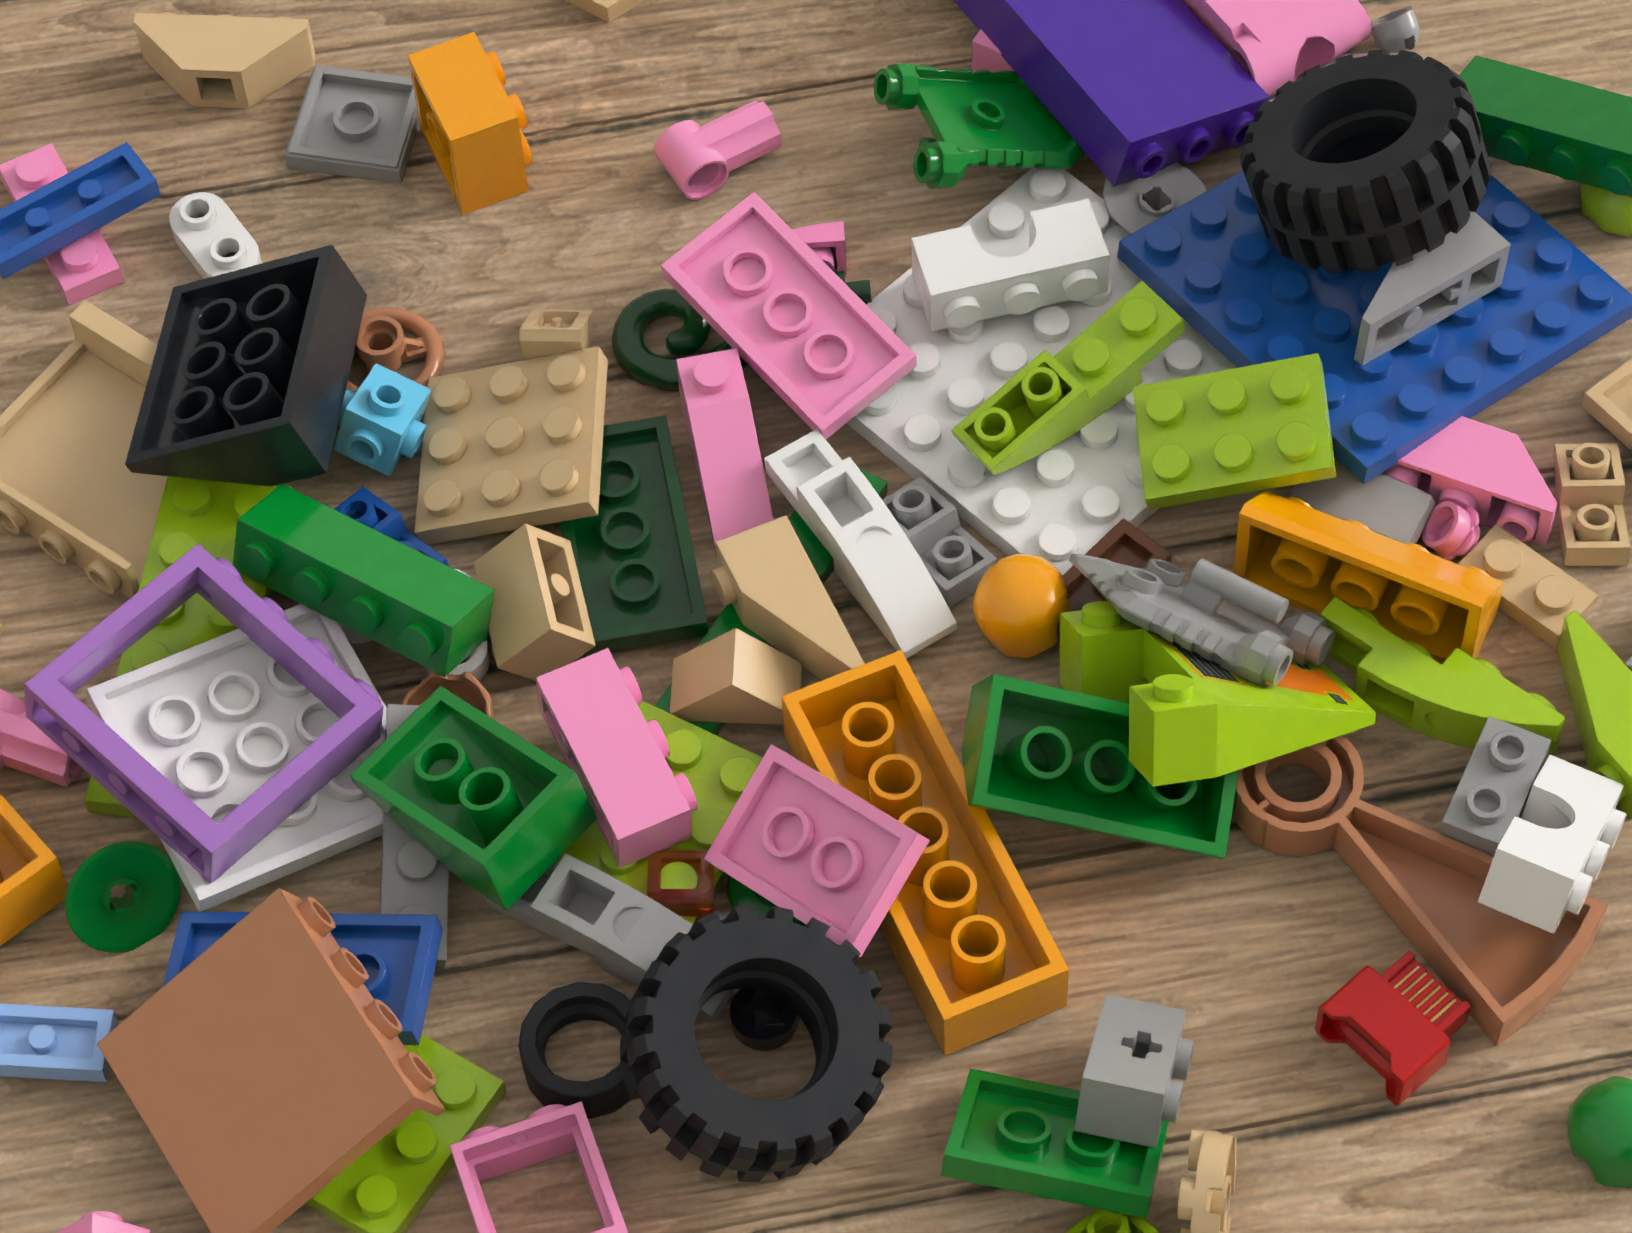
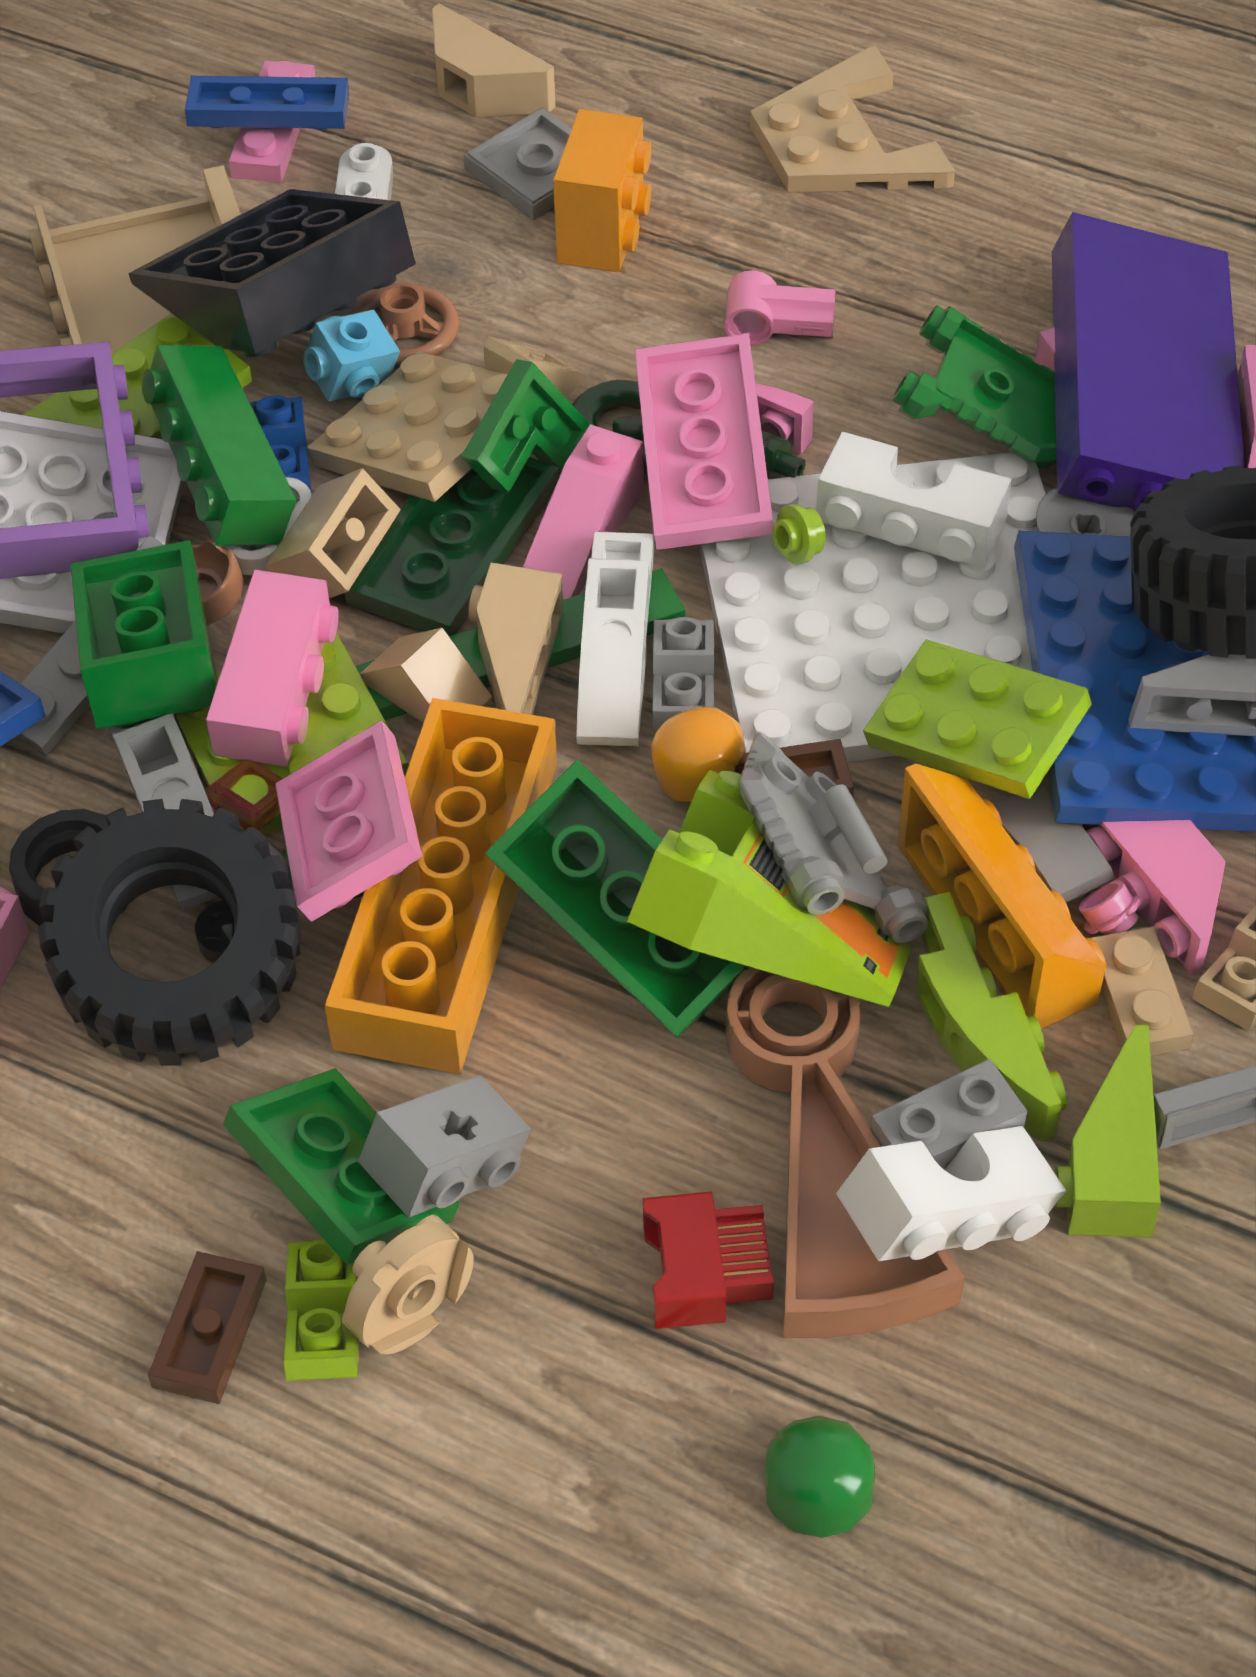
camera: 35 degrees right, 5 degrees down
lime slope [951,281,1186,475] -> none
none -> green plate [461,359,590,492]
none -> lime plate [772,504,826,565]

